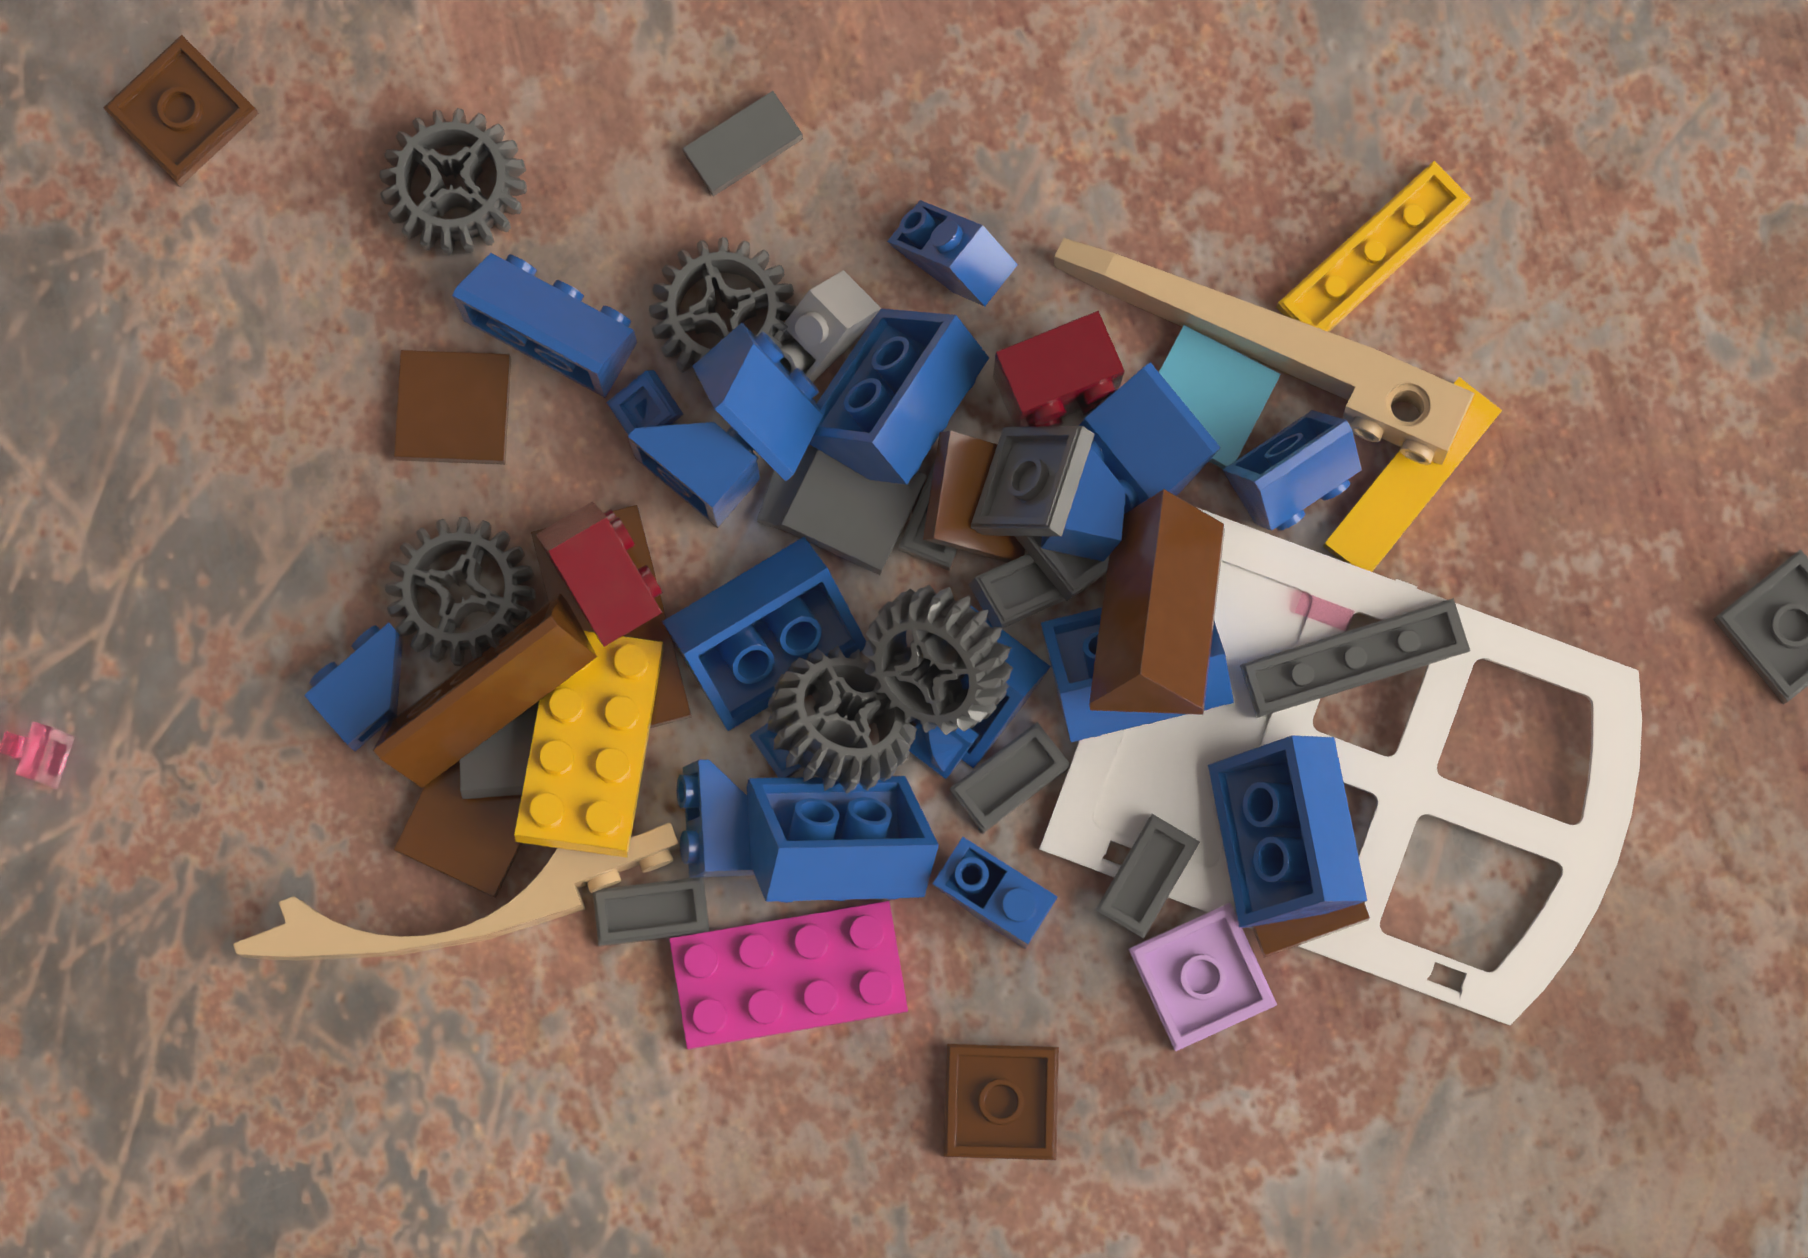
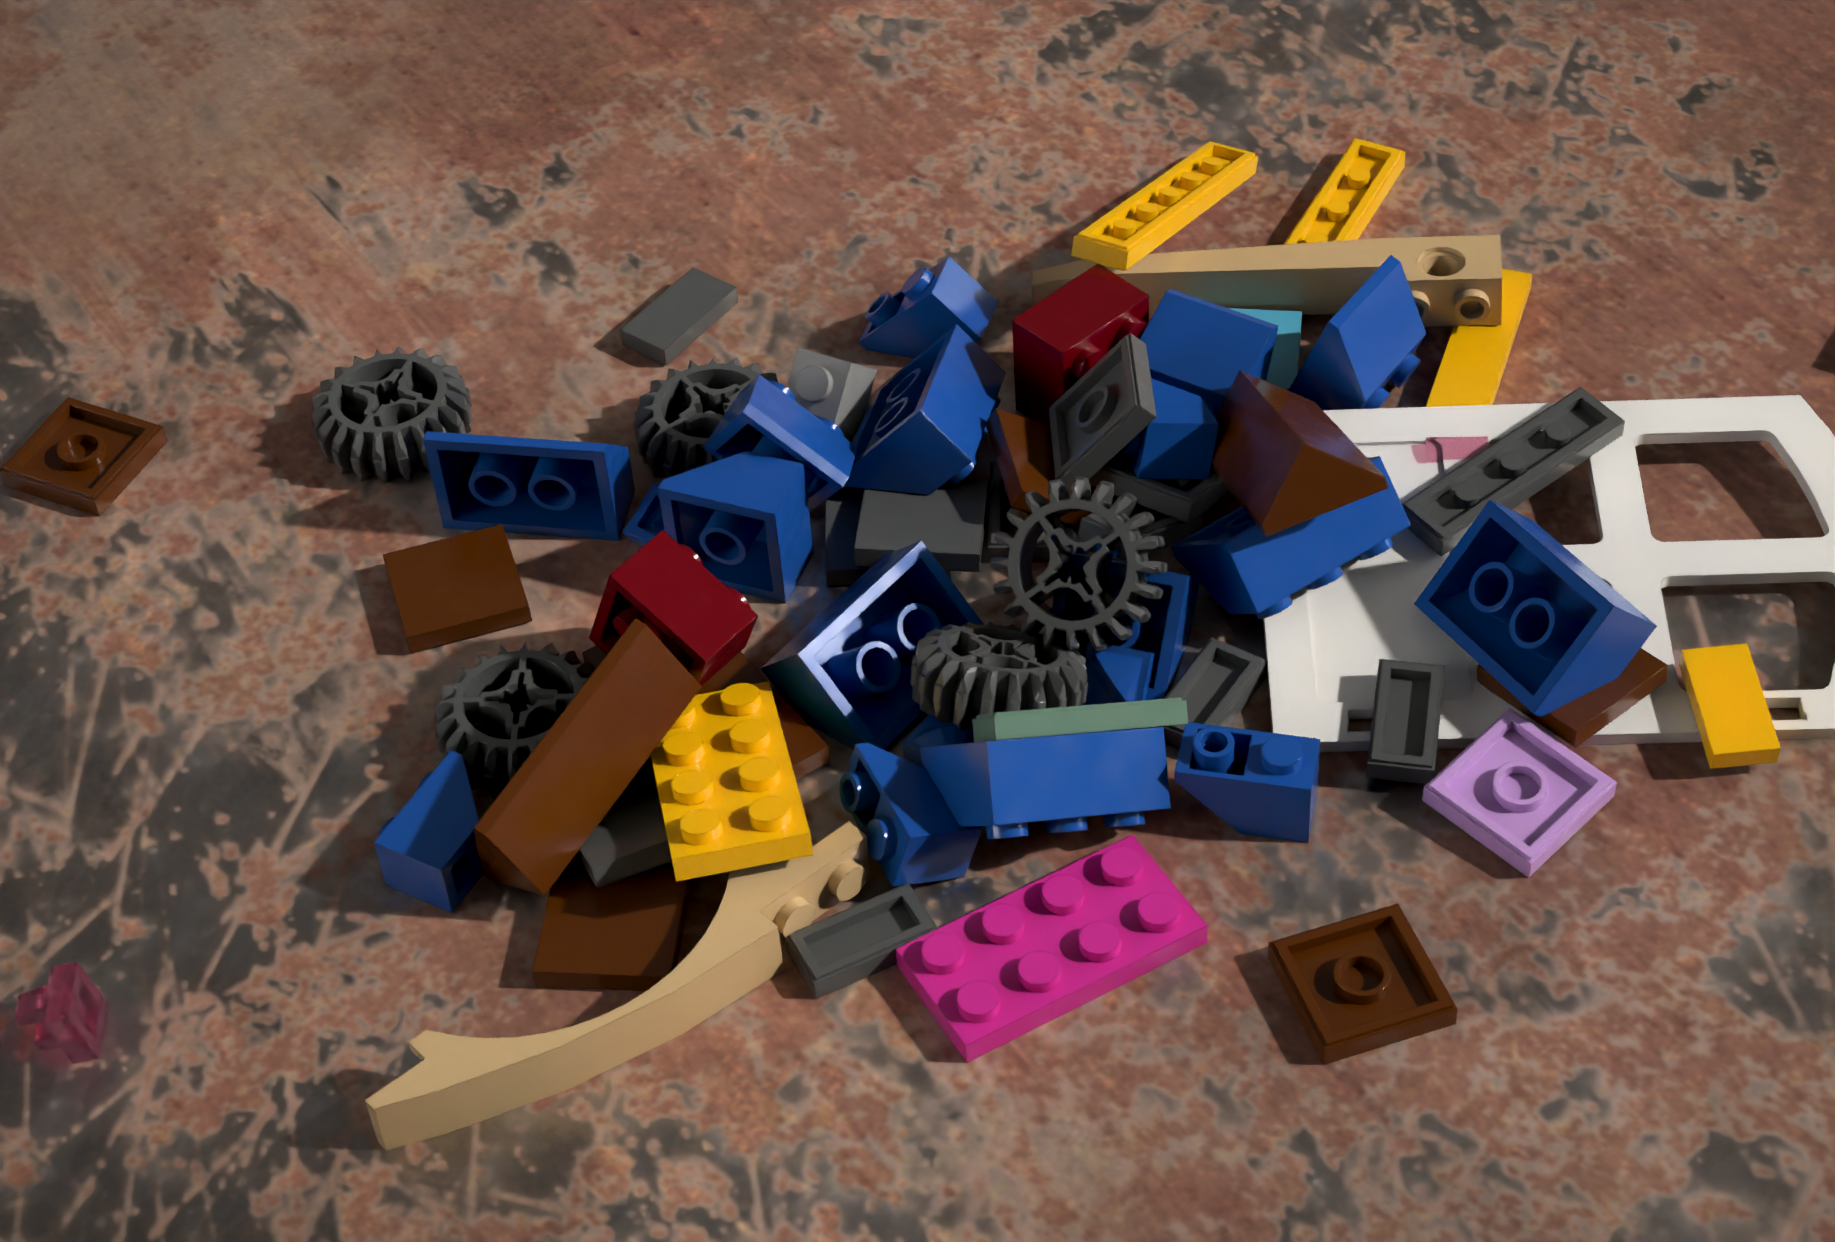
camera: 15 degrees left, 35 degrees down
none -> sand green tile [972,697,1188,742]
none -> yellow tile [1071,141,1258,271]
none -> yellow tile [1679,643,1781,769]

